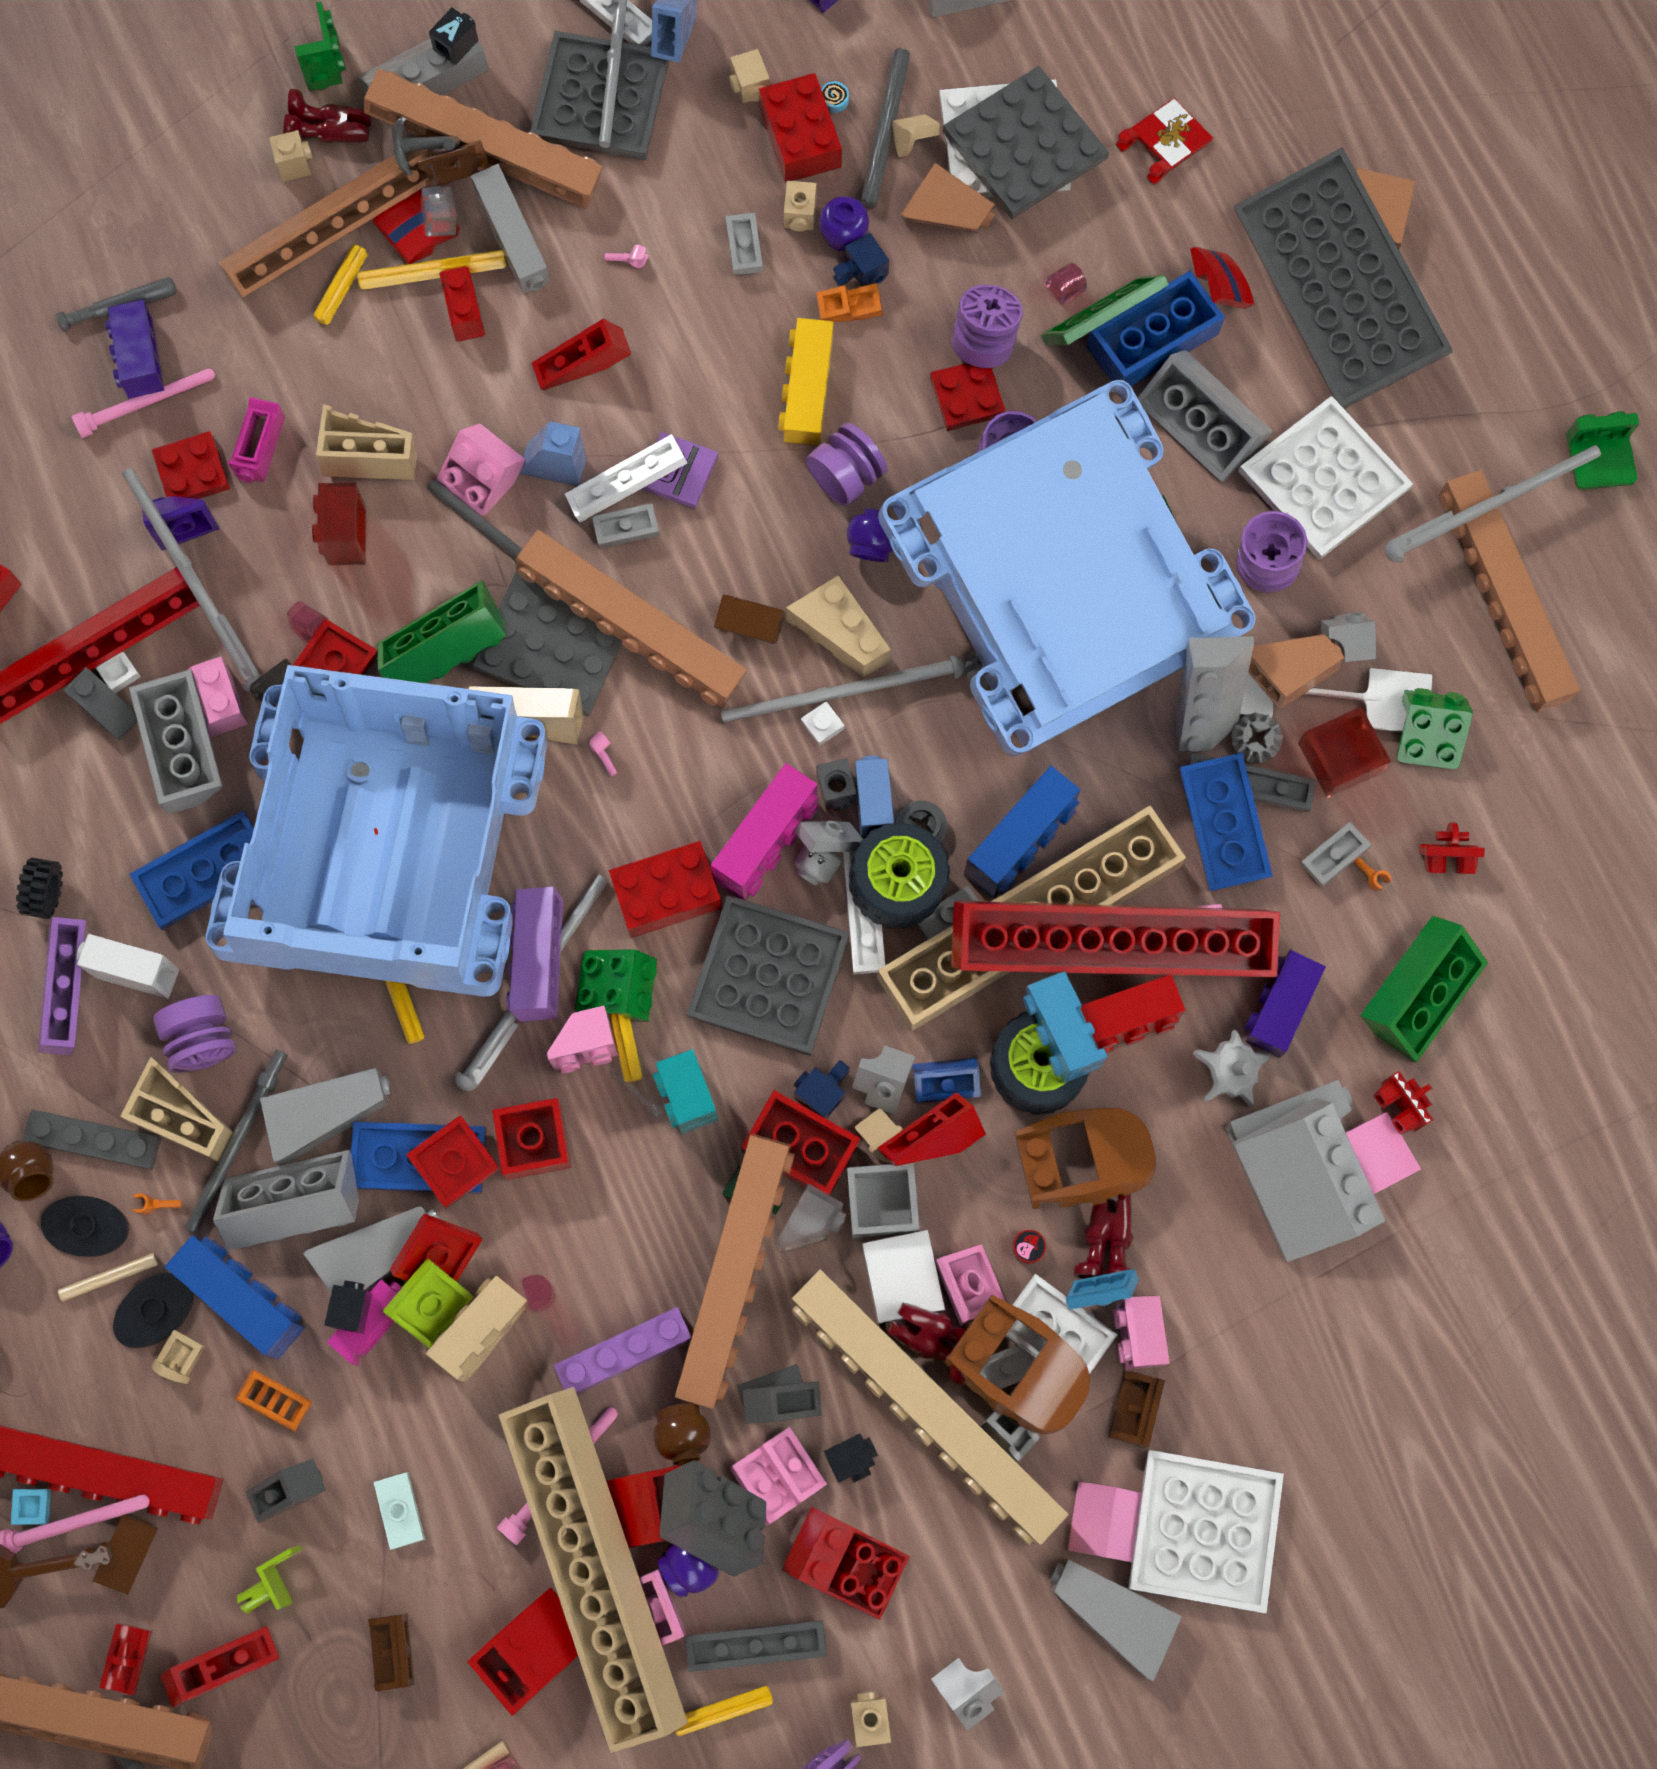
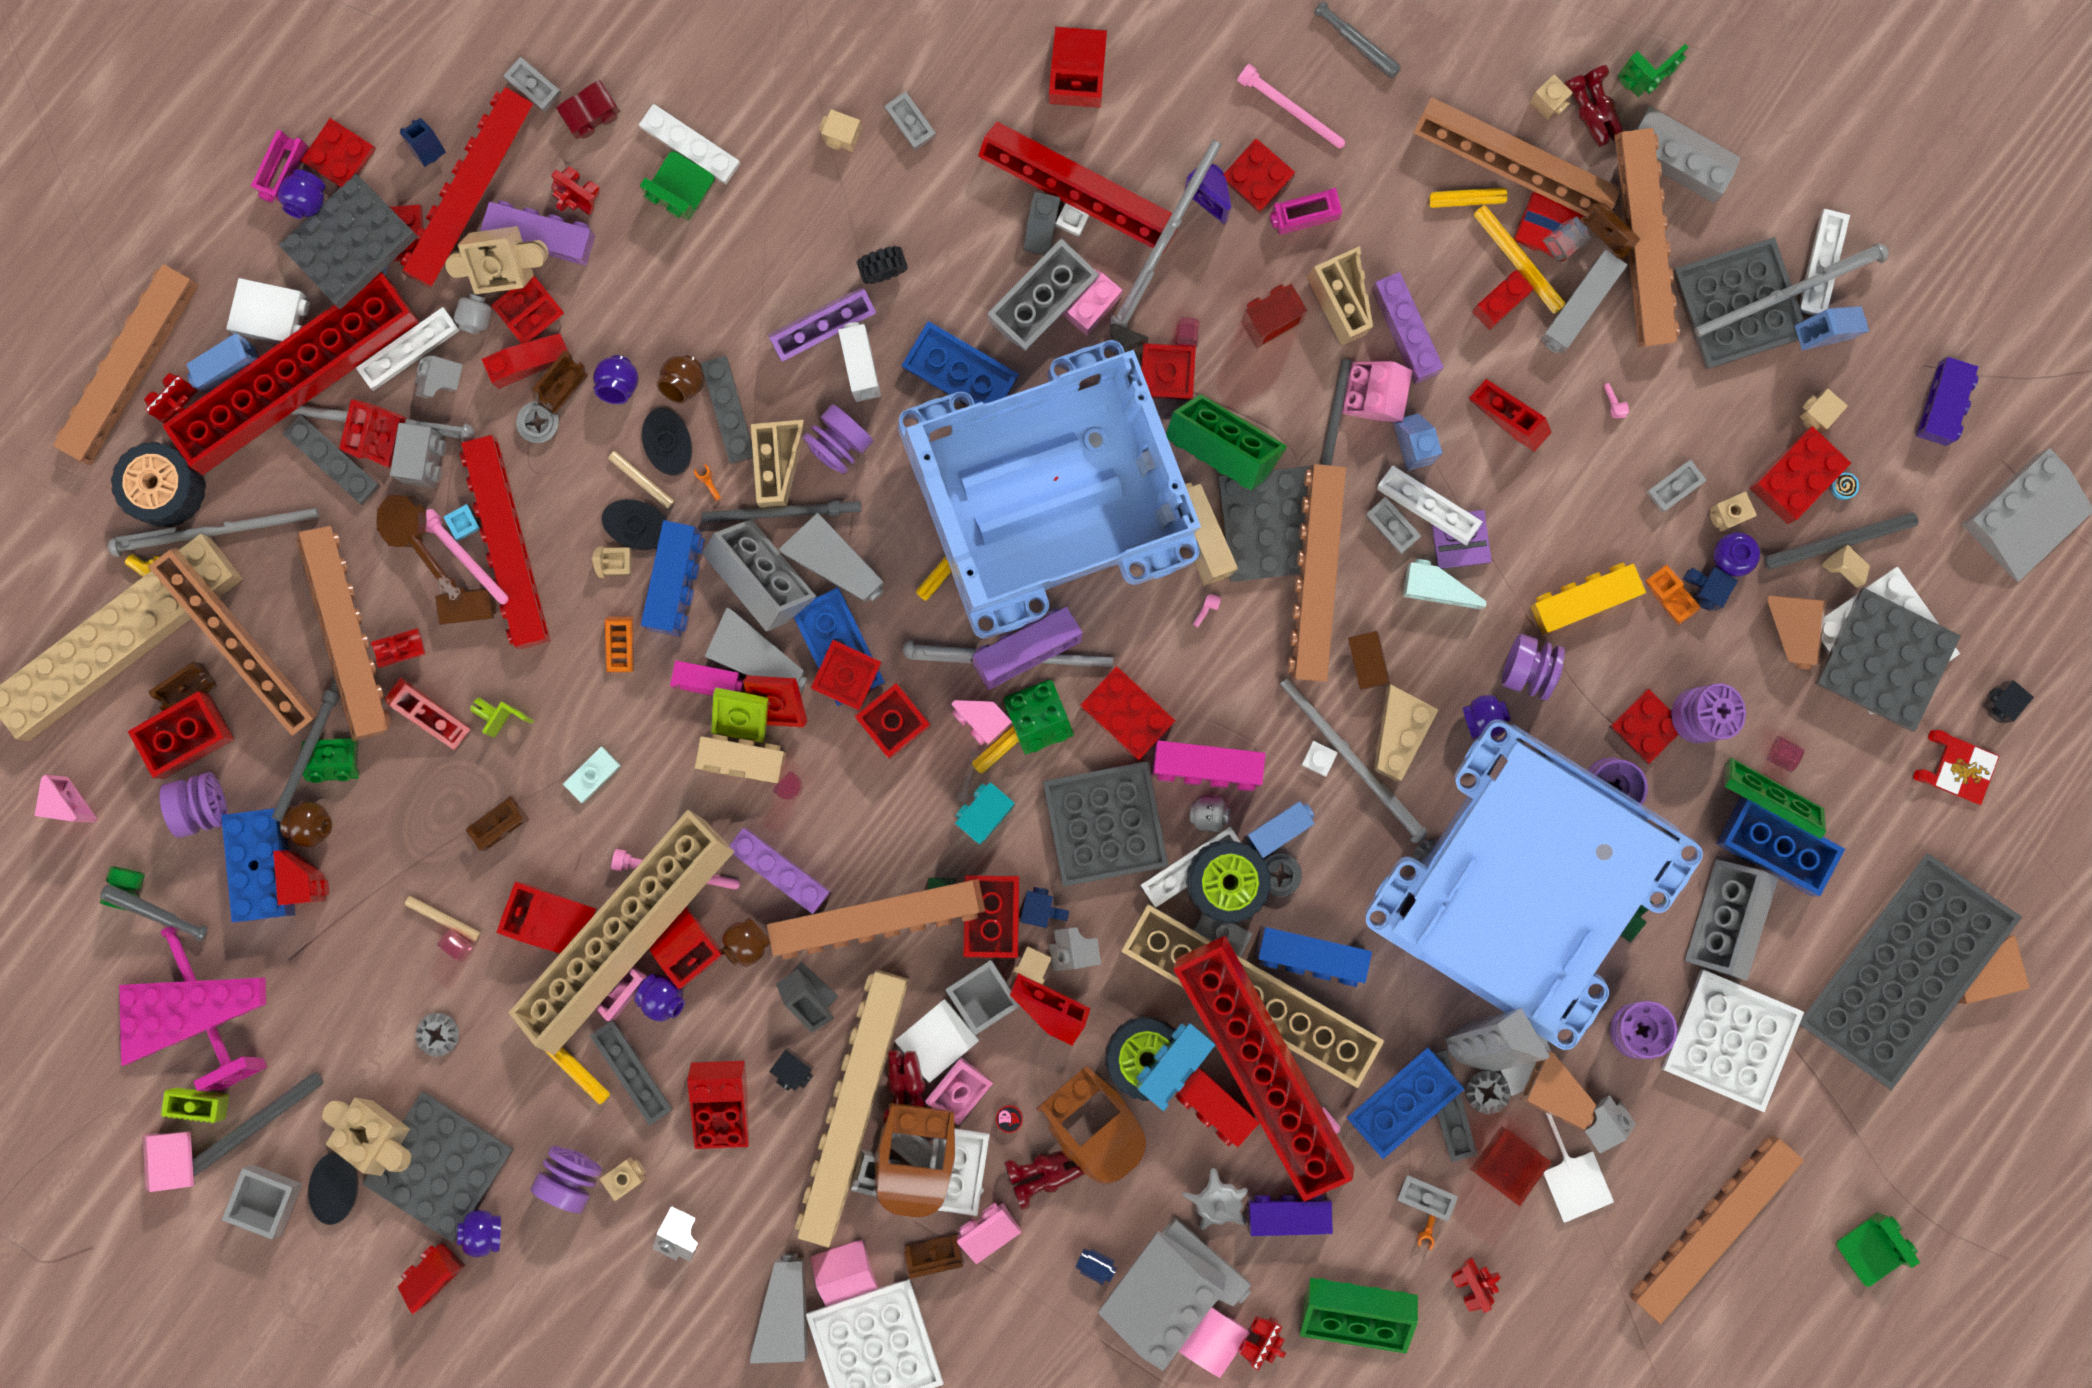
camera: 65 degrees right, 10 degrees up
dark purple brick [105,299,165,399] -> none
dark grey slope [246,1458,326,1523] -> none
black brick [324,1280,373,1334] -> none
dark grey piece [392,116,460,176] -> none
black brick [429,7,479,65] -> none
dark grey piece [659,1460,767,1577] -> none
bright pink slope [729,1427,827,1526] -> none
clear slope [776,1184,846,1253] -> none
light grey plate [795,821,863,852] -> none
dark grey brick [816,758,856,811] -> none
blue slope [912,1058,981,1103] -> none
dark azure plate [1065,1269,1139,1310] -> none
red slope [1190,247,1255,309] -> none
light grey bar [1385,445,1601,562] -> none
green bracket [1396,688,1473,769] -> none
none -> dark blue brick [1075,1248,1117,1285]
none -> medium lavender brick [1372,272,1444,384]
none -> light aqua slope [1403,559,1487,610]
none -> black brick [1983,680,2034,723]

